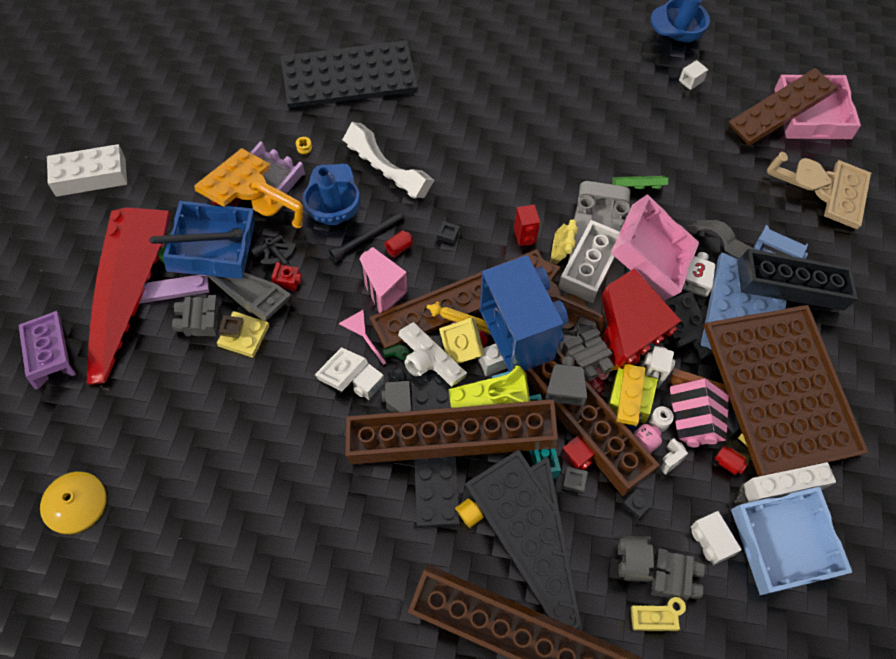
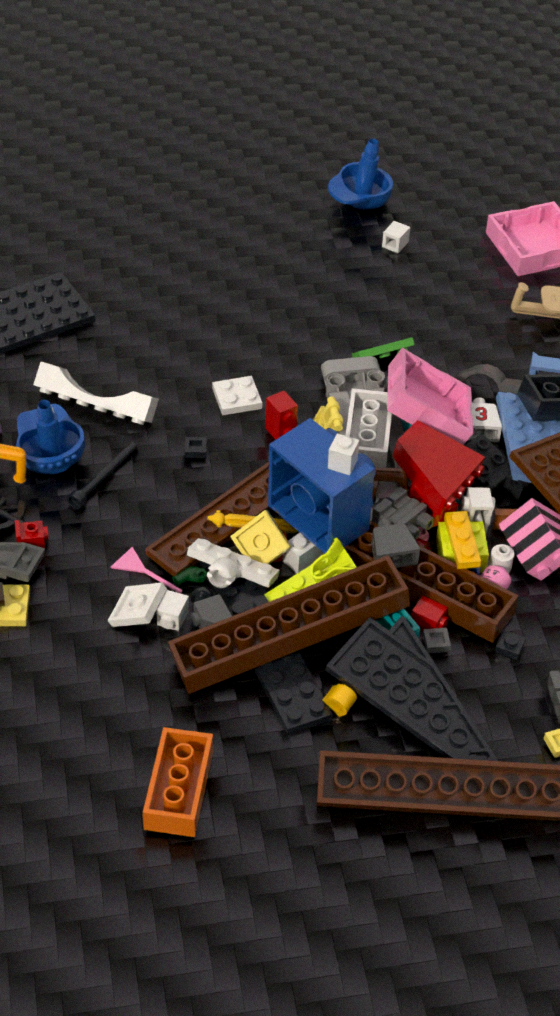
camera: 20 degrees left, 15 degrees down
bright pink slope [359,247,407,313] -> none
red brick [384,230,413,257] -> none
dark grey brick [618,536,654,581] -> none
white bracket [660,438,688,475] -> none
reddish brown plate [729,68,837,146] -> none
none -> orange brick [143,727,213,837]
none -> white plate [212,376,262,415]
none -> white brick [328,433,359,475]

